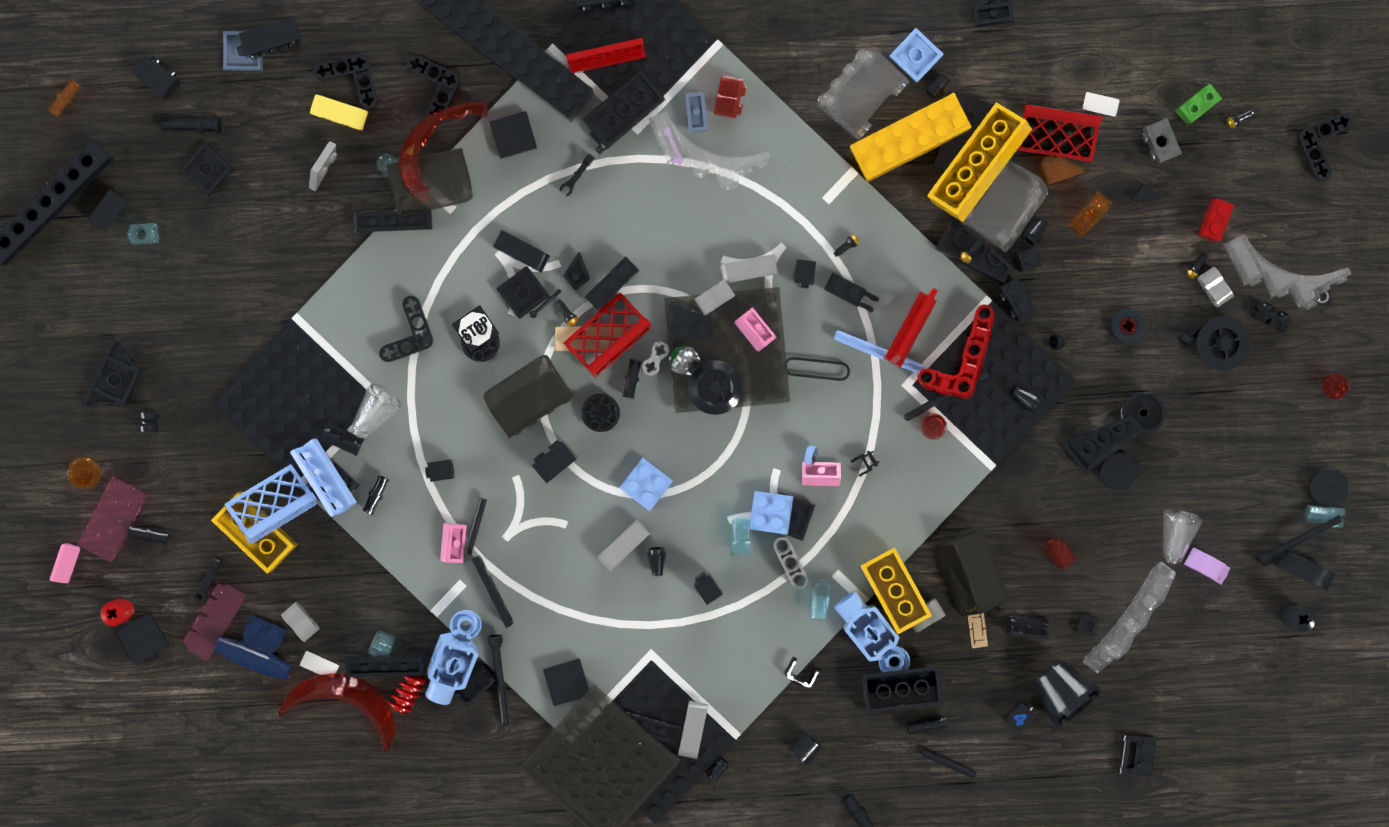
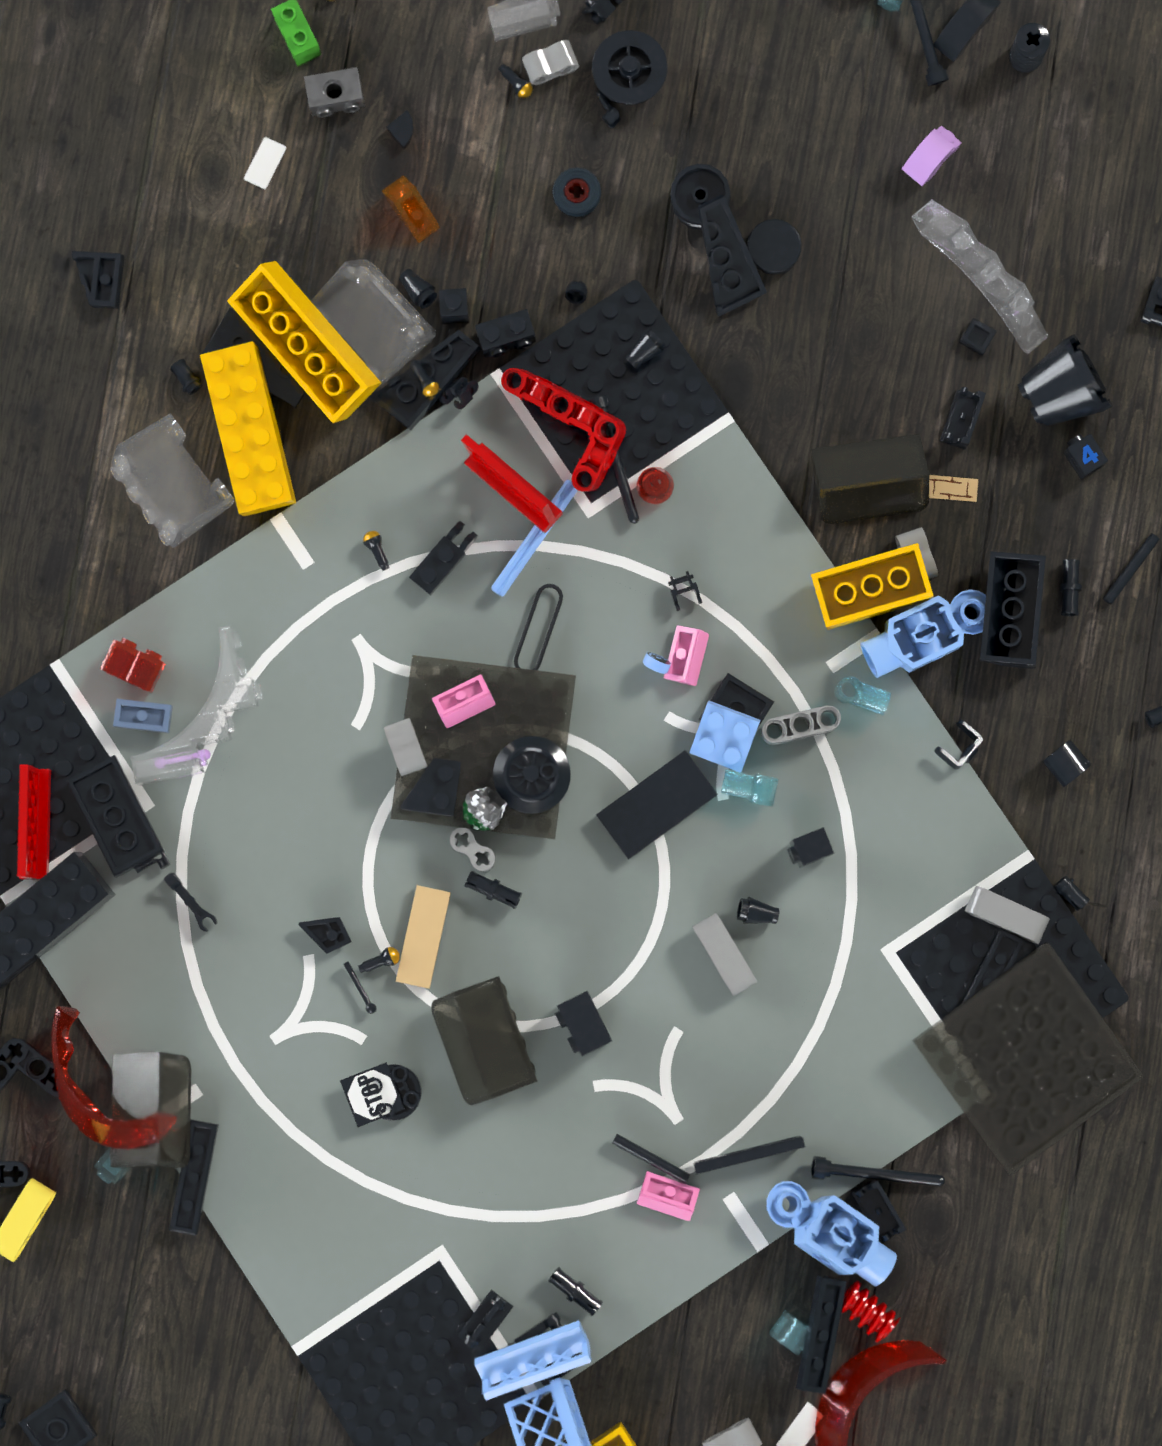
camera: 70 degrees left, 5 degrees down
light grey wing [309,141,337,191] -> none
clear cone [351,384,402,438] -> none
black beam [379,296,434,362] -> none
black brick [425,459,455,482] -> none
black tile [489,111,538,159] -> none
black beam [492,230,550,273] -> none
black tile [496,266,550,319] -> none
black tile [543,658,591,706] -> none
red fence [563,292,652,378] -> none
black tile [582,394,620,432] -> none
black arch [585,256,640,311] -> none
light blue plate [620,458,673,511] -> none
light grey beam [720,254,778,284] -> none
black brick [794,259,816,289] -> none
light blue plate [889,28,944,83] -> none
red fence [1017,104,1102,162] -> none
clear orange slope [1038,155,1085,186] -> none
clear red brick [1044,537,1077,569] -> none
clear cone [1163,509,1202,564] -> none
red brick [1198,198,1234,243] -> none
none -> black piece [439,377,478,409]
none -> black tile [596,750,718,860]

